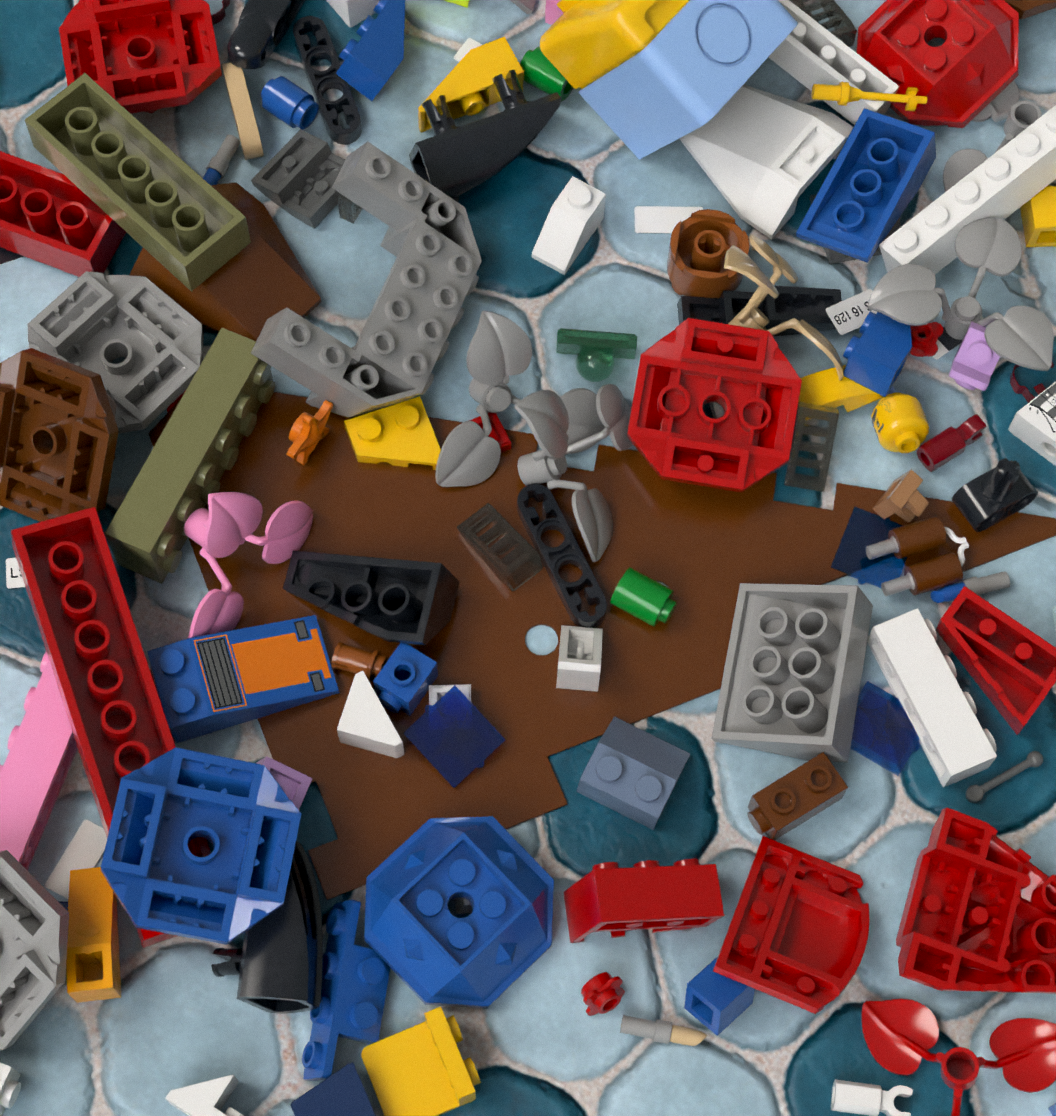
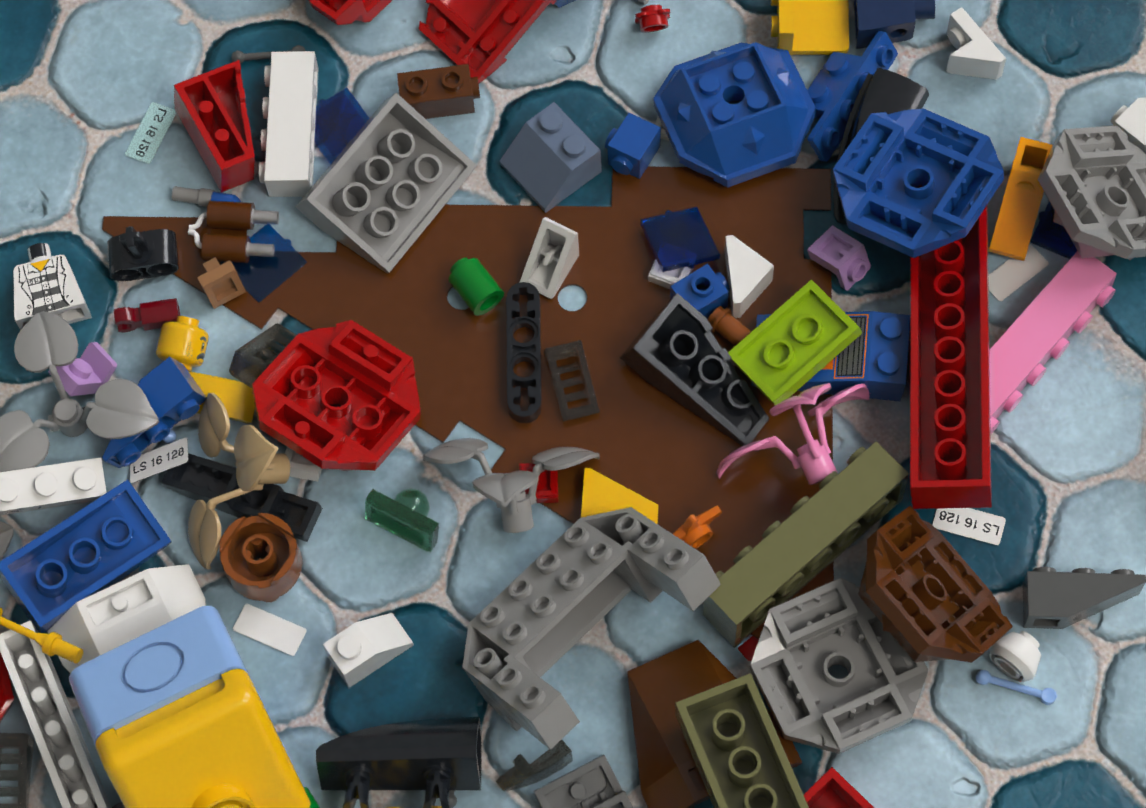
camera: 150 degrees left, 0 degrees up
light grey plant [514,384,633,562] -> none
red wedge [563,859,724,943] -> none
none -> blue brick [605,113,661,179]
none -> lime plate [728,279,862,406]

